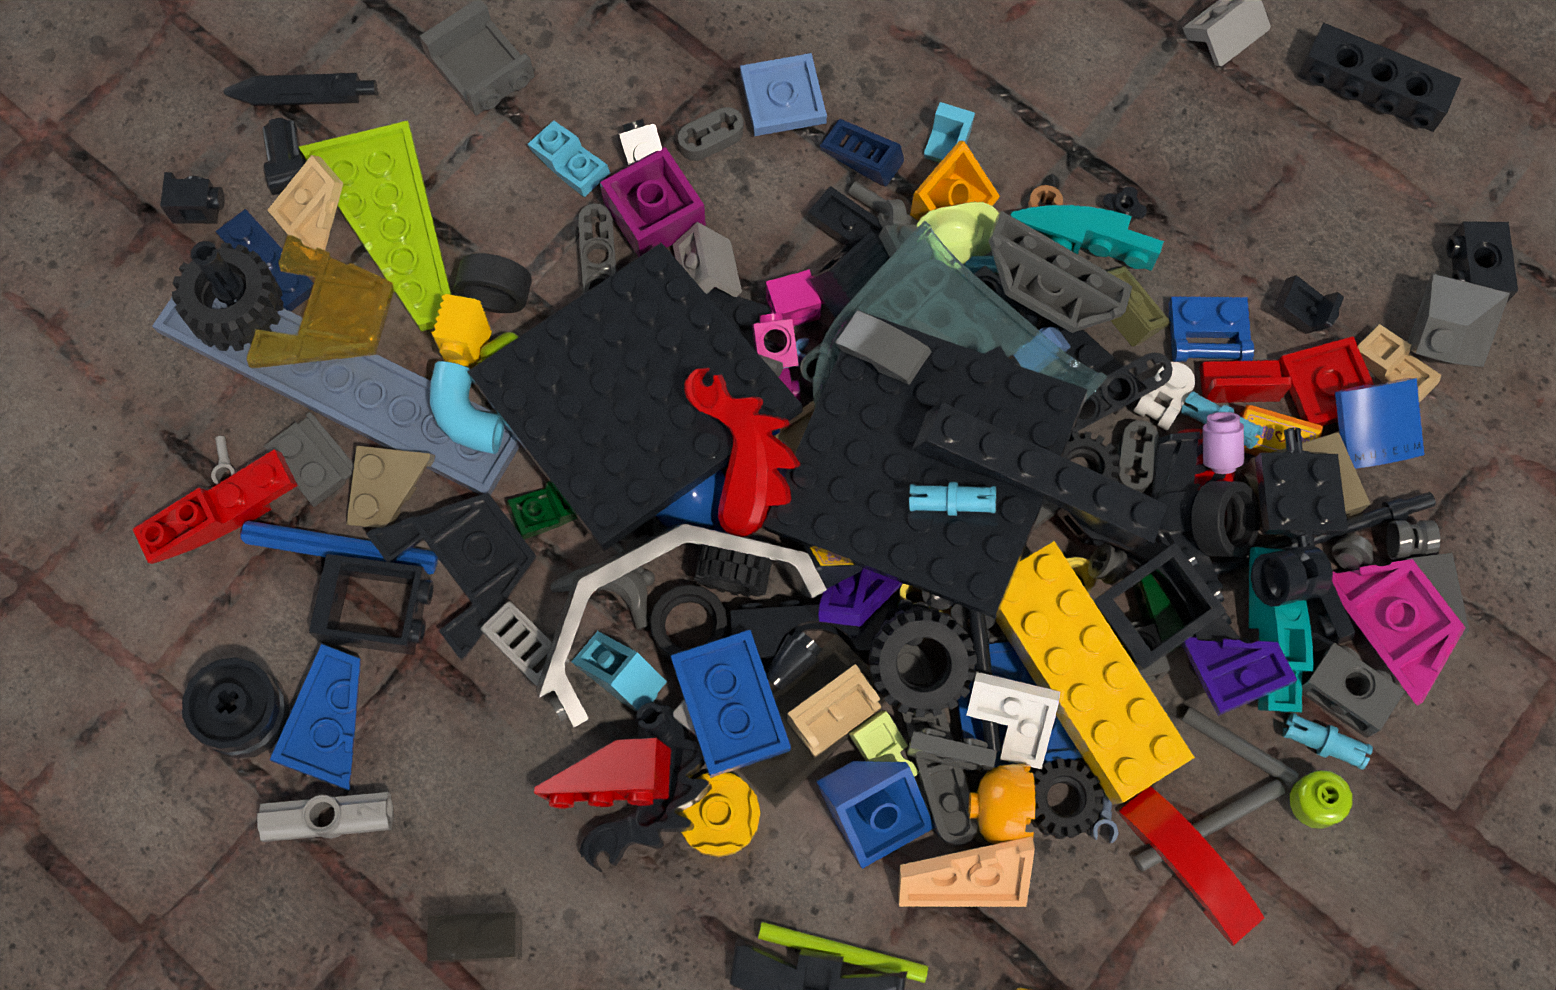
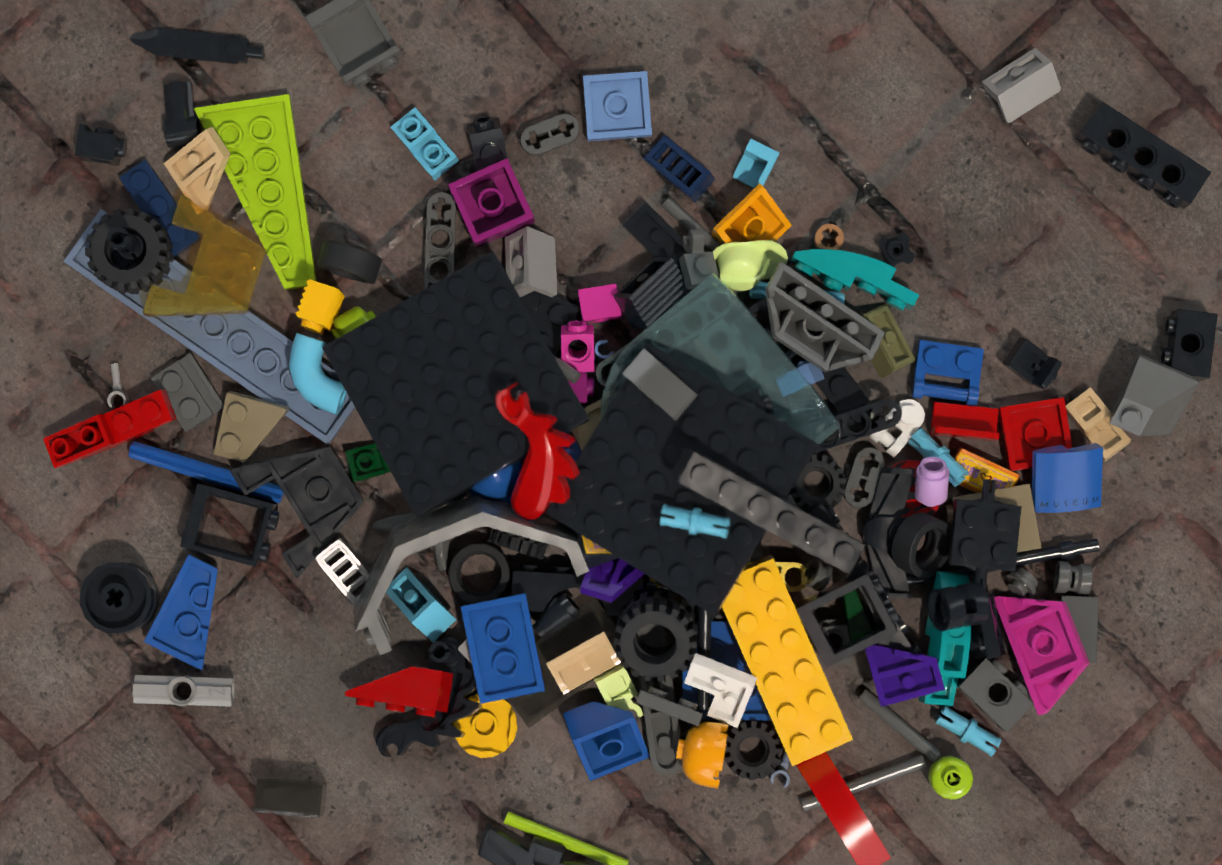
camera: 10 degrees right, 15 degrees up
light nougat wing [898,836,1035,907] -> none

